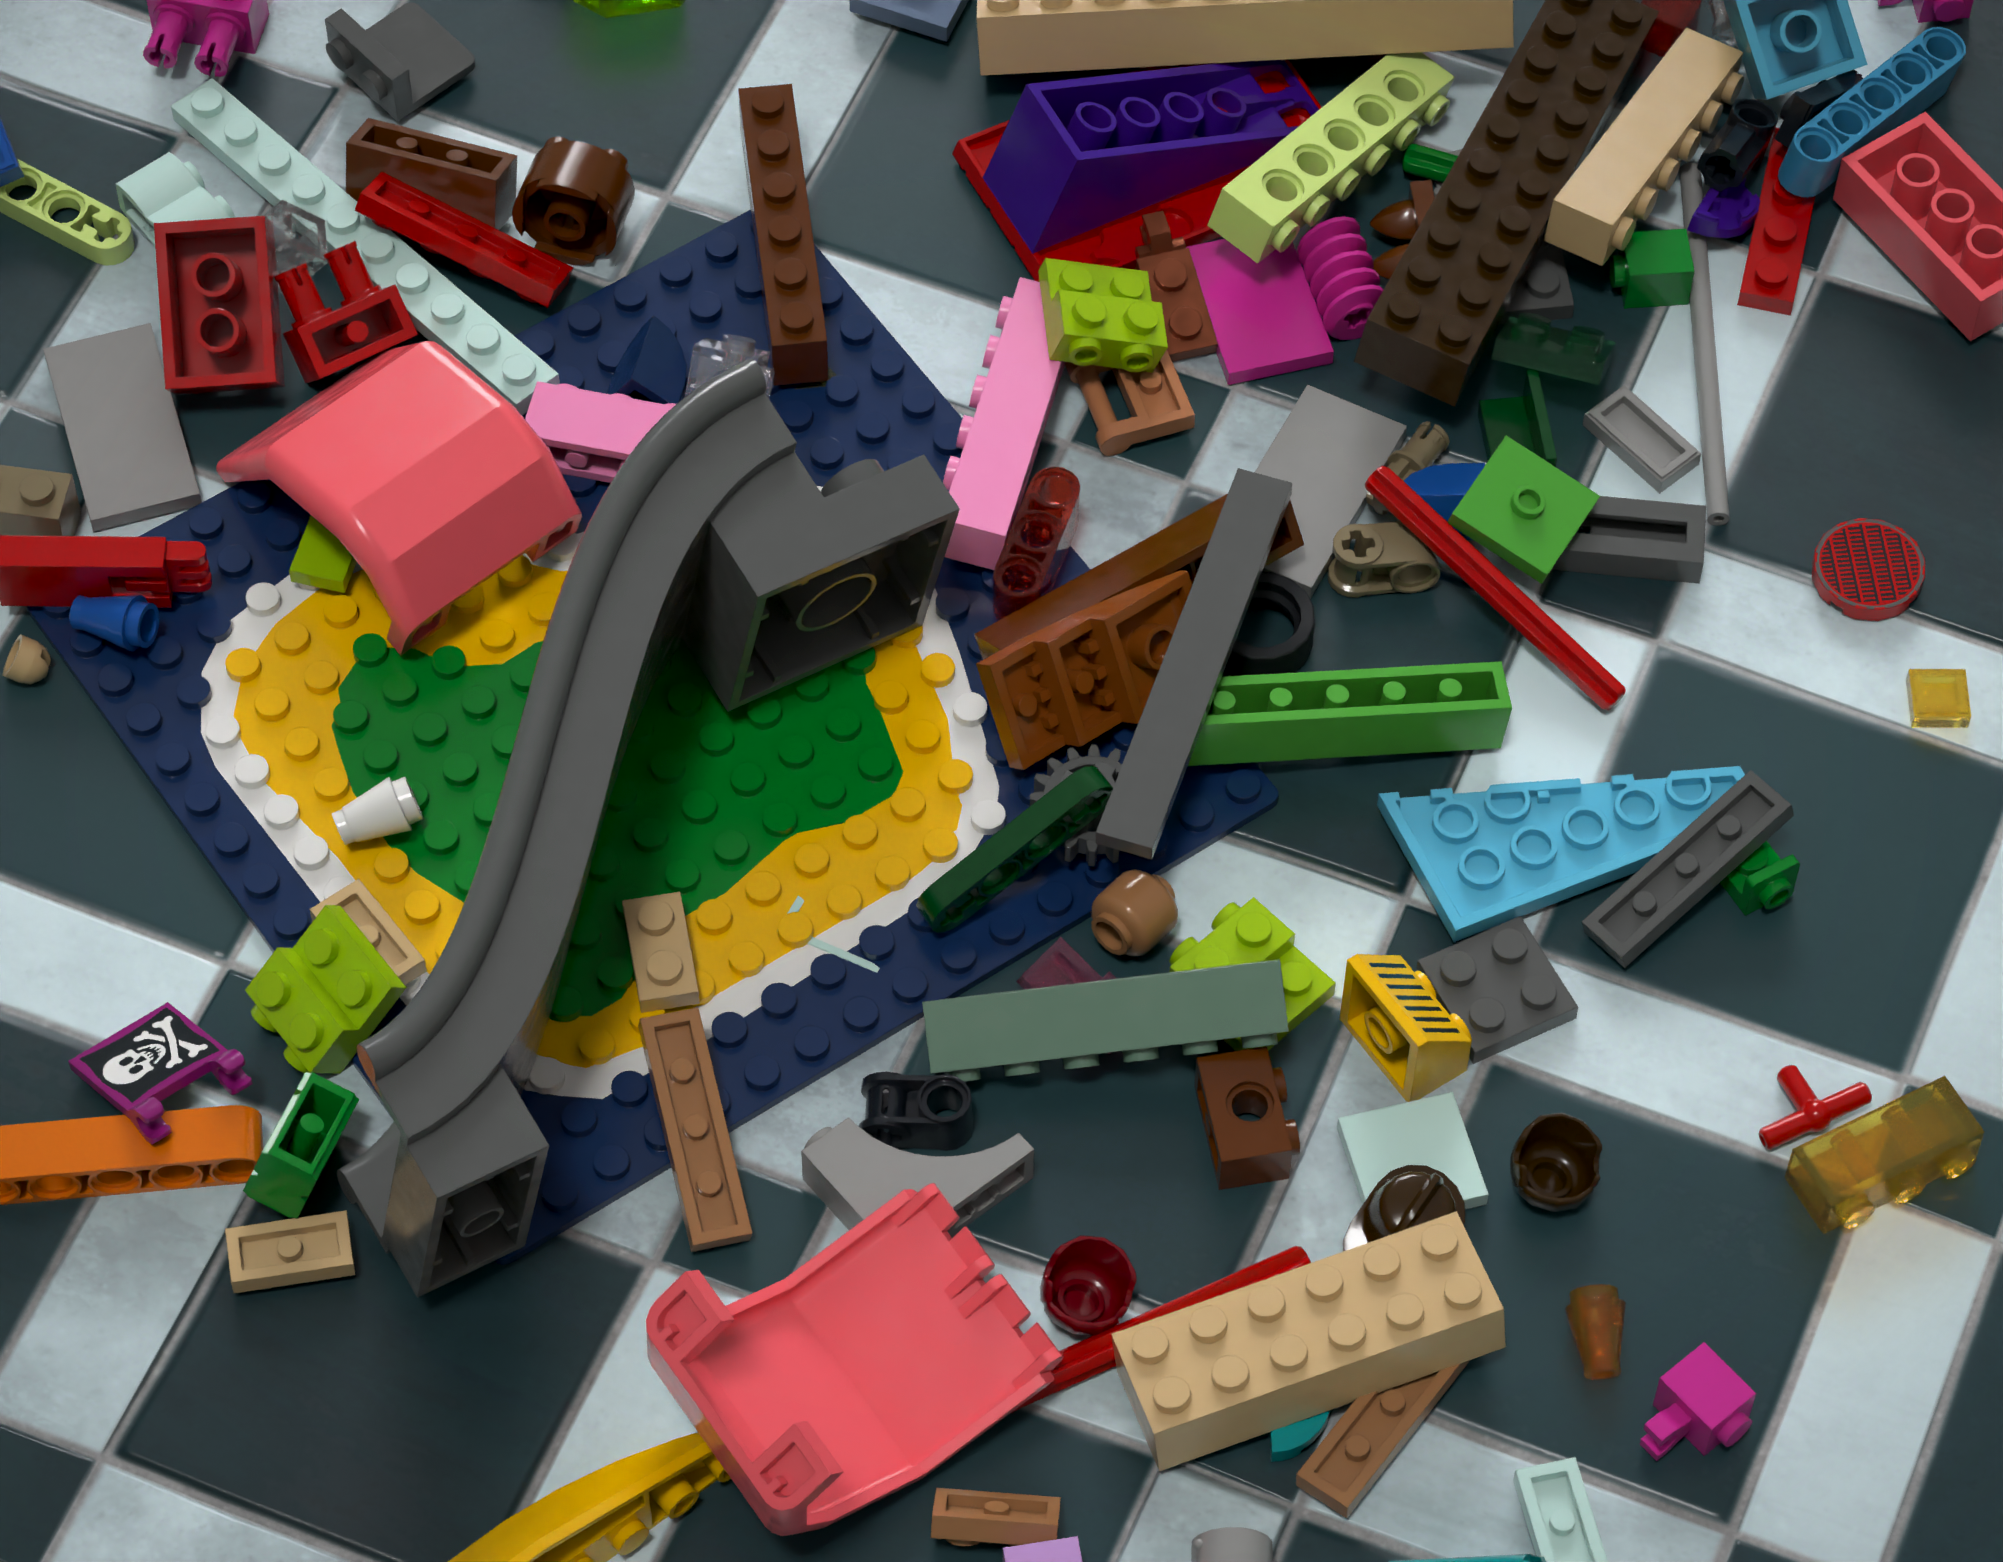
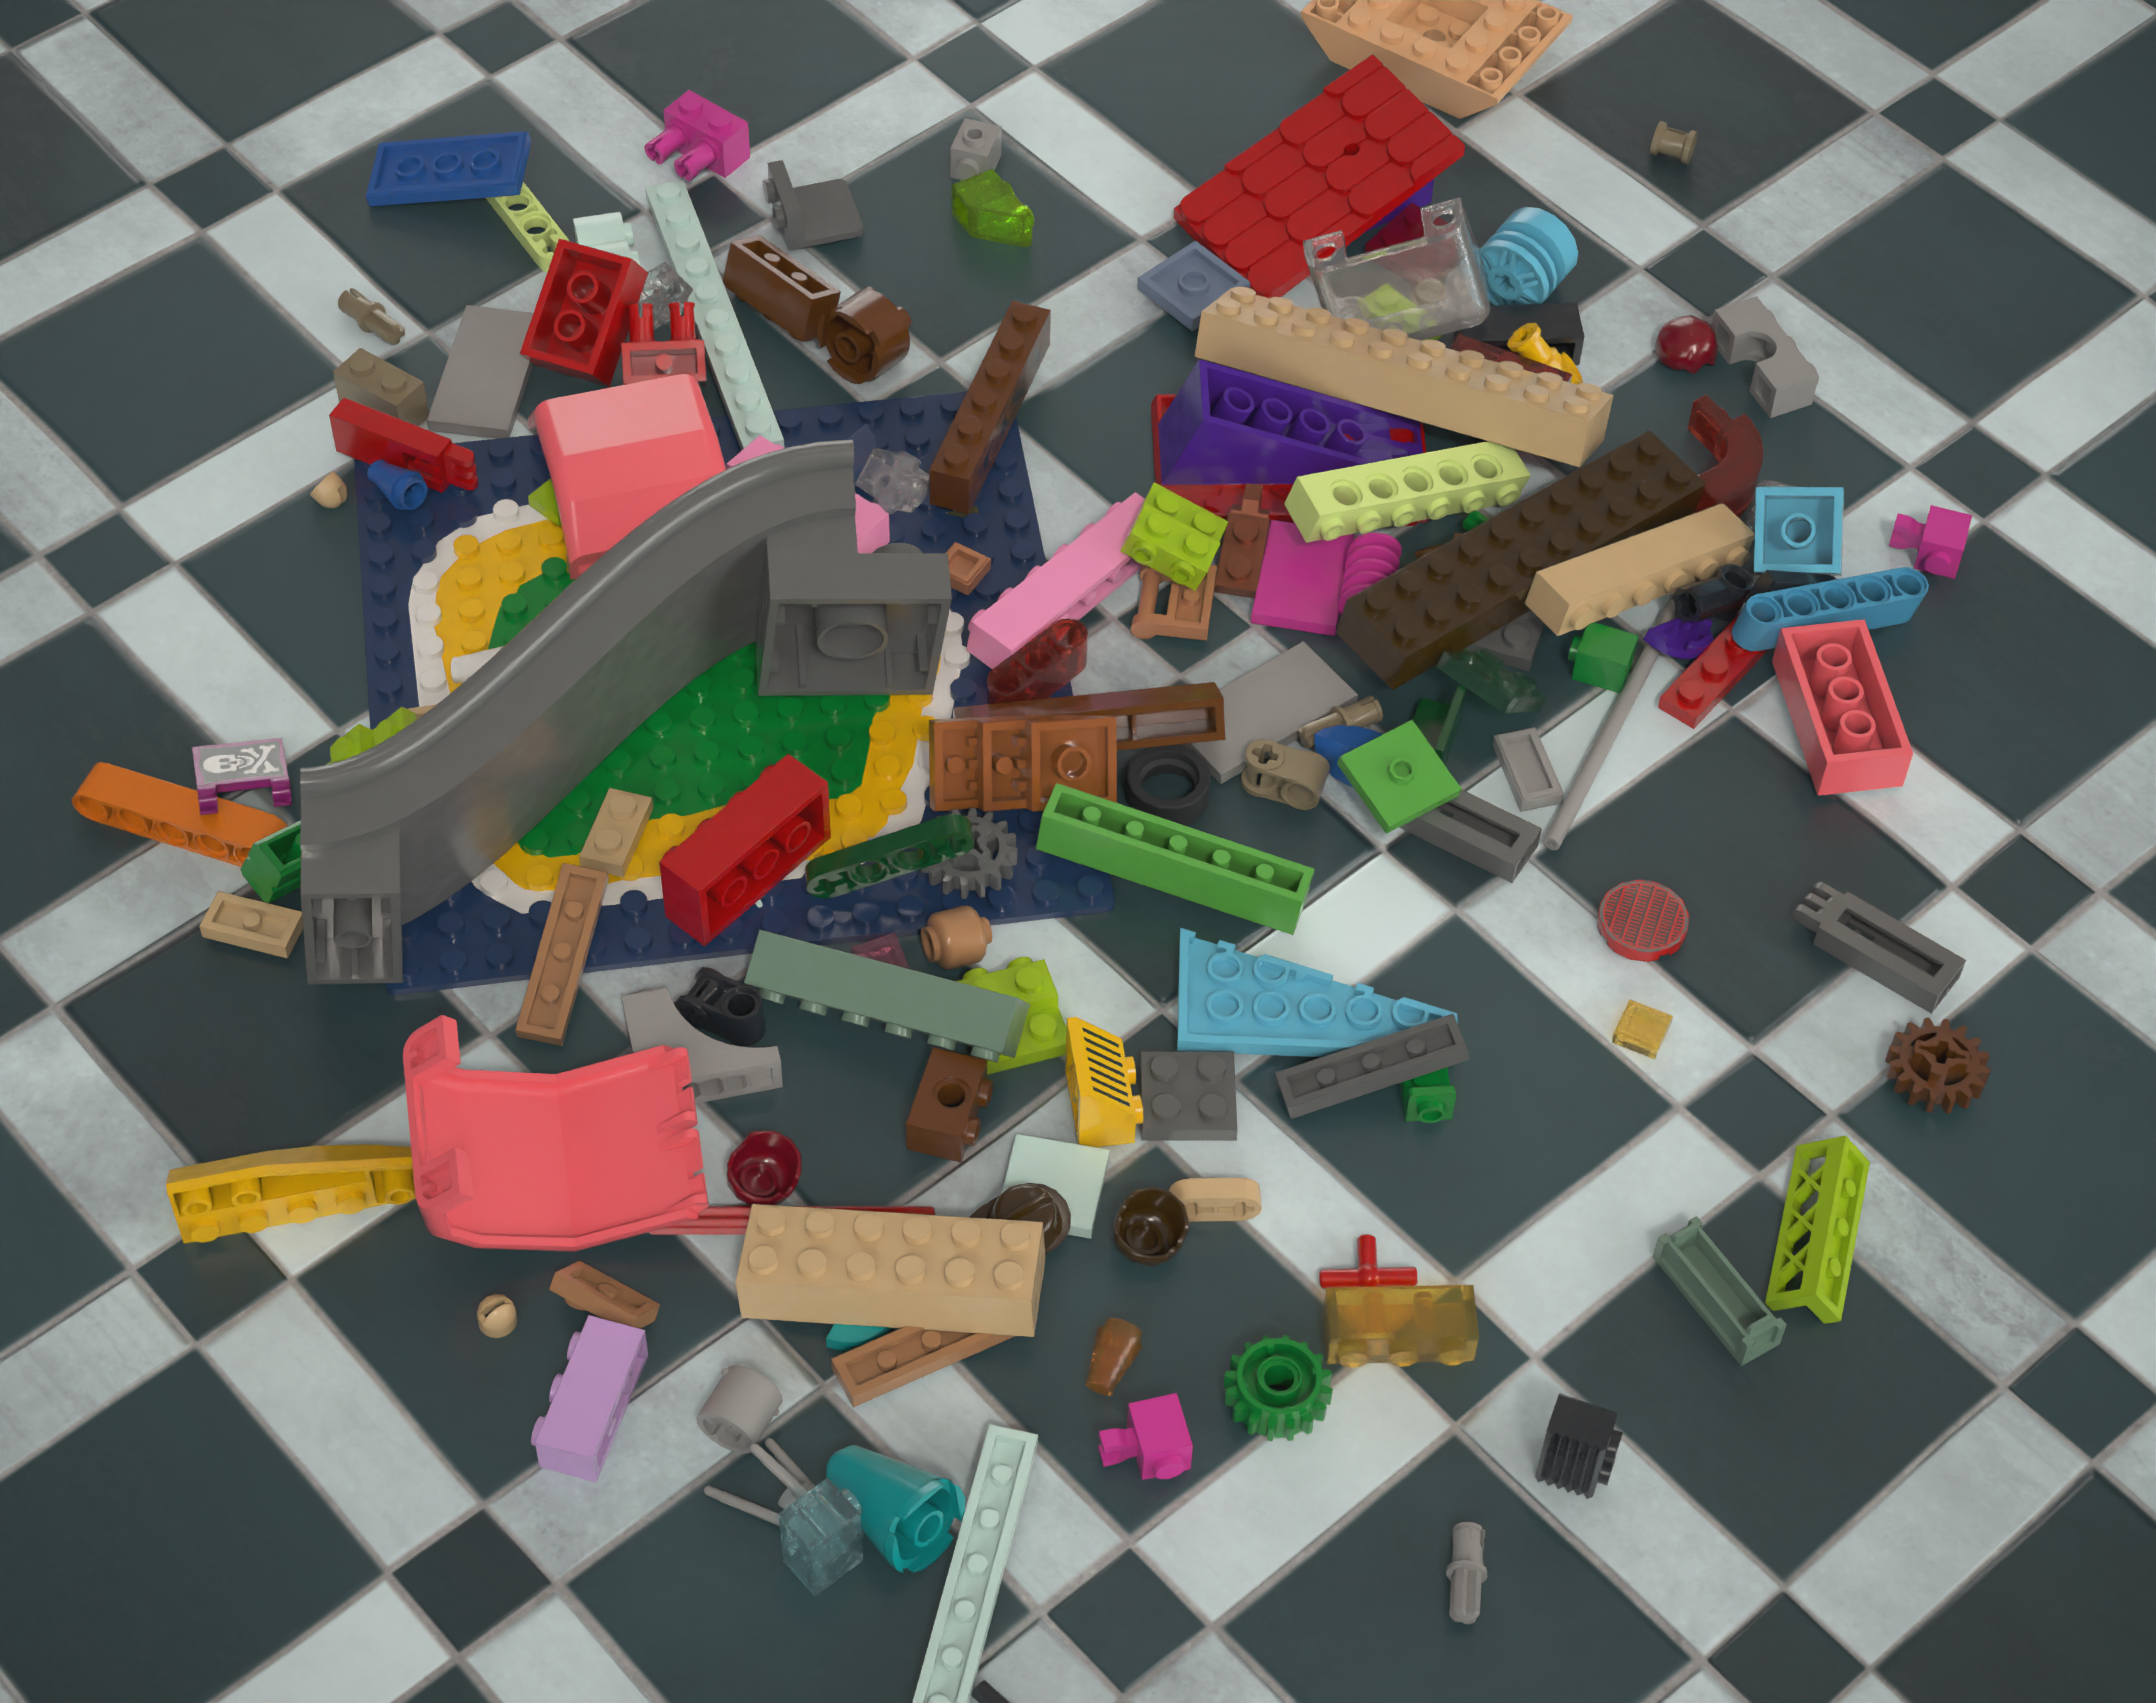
camera: 25 degrees right, 5 degrees down
red plate [354,171,574,308] -> none
dark grey tile [1095,468,1292,859] -> none
red axle [1364,465,1626,710] -> none
none -> red brick [659,754,831,946]
none -> nougat tile [945,542,991,595]
none -> tan beam [1169,1178,1262,1222]
none -> green gear [1223,1335,1333,1441]

